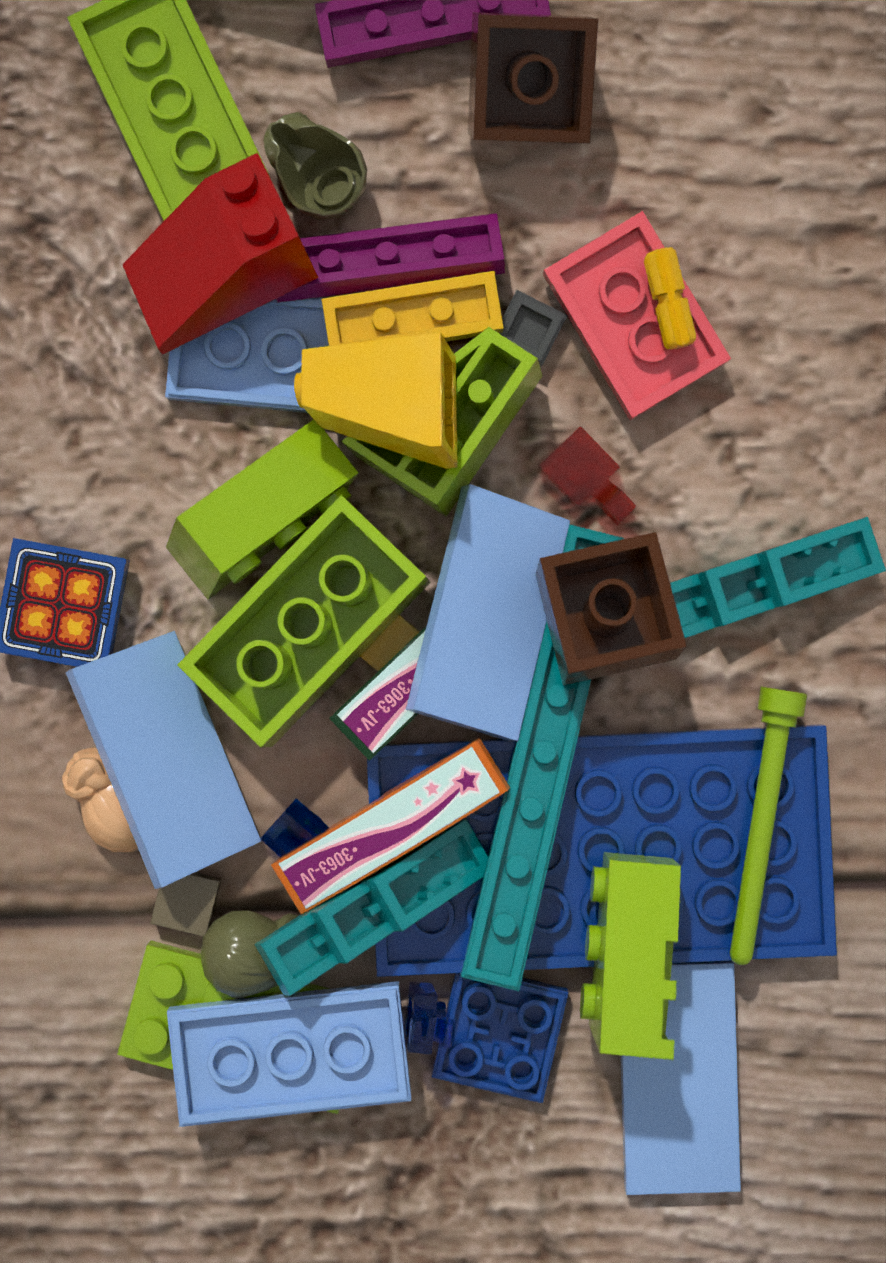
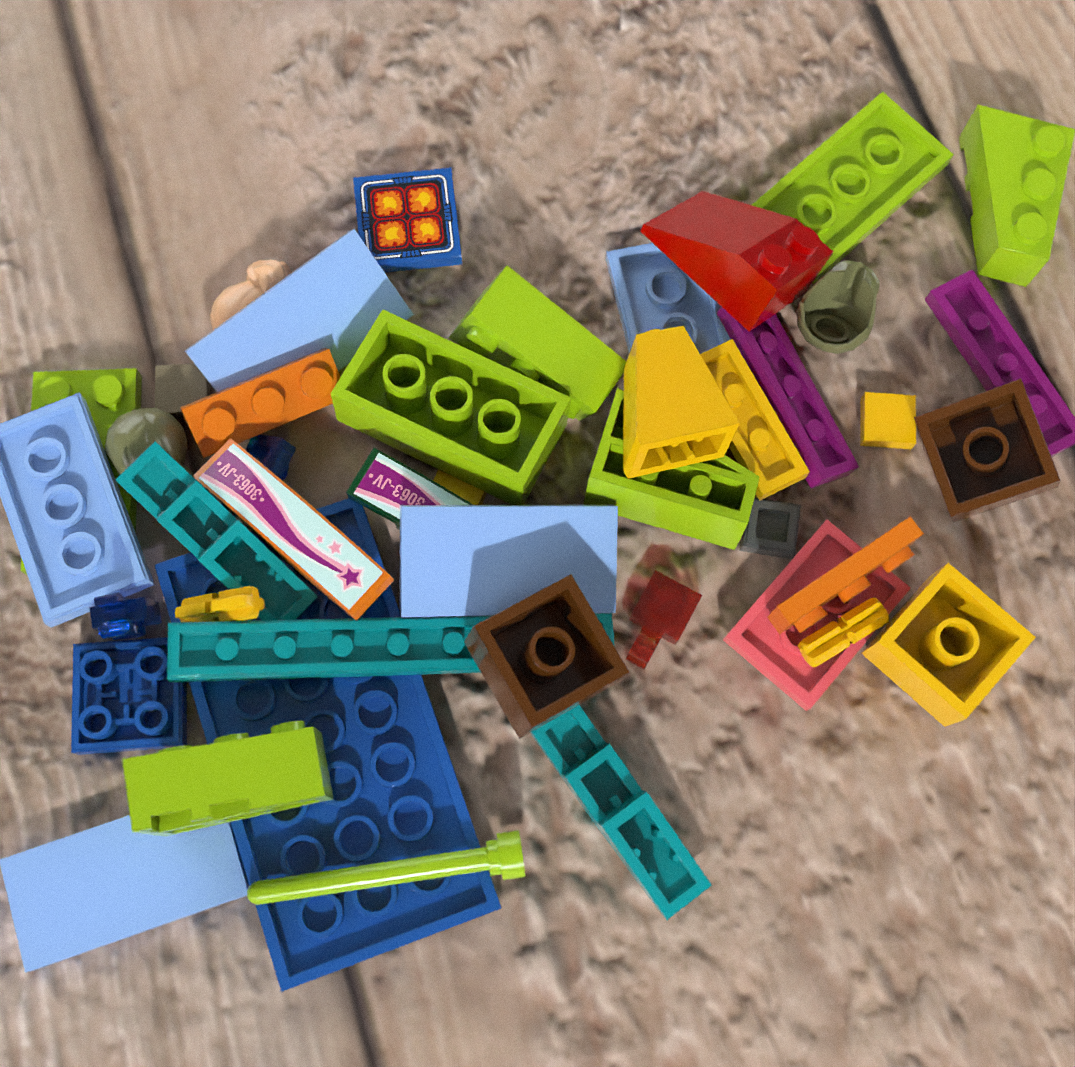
camera: 65 degrees right, 15 degrees down
none -> yellow piece [175,586,265,622]
none -> orange plate [180,348,341,458]
none -> orange plate [767,516,924,635]
none -> yellow tile [860,392,916,449]
none -> yellow brick [861,563,1036,727]

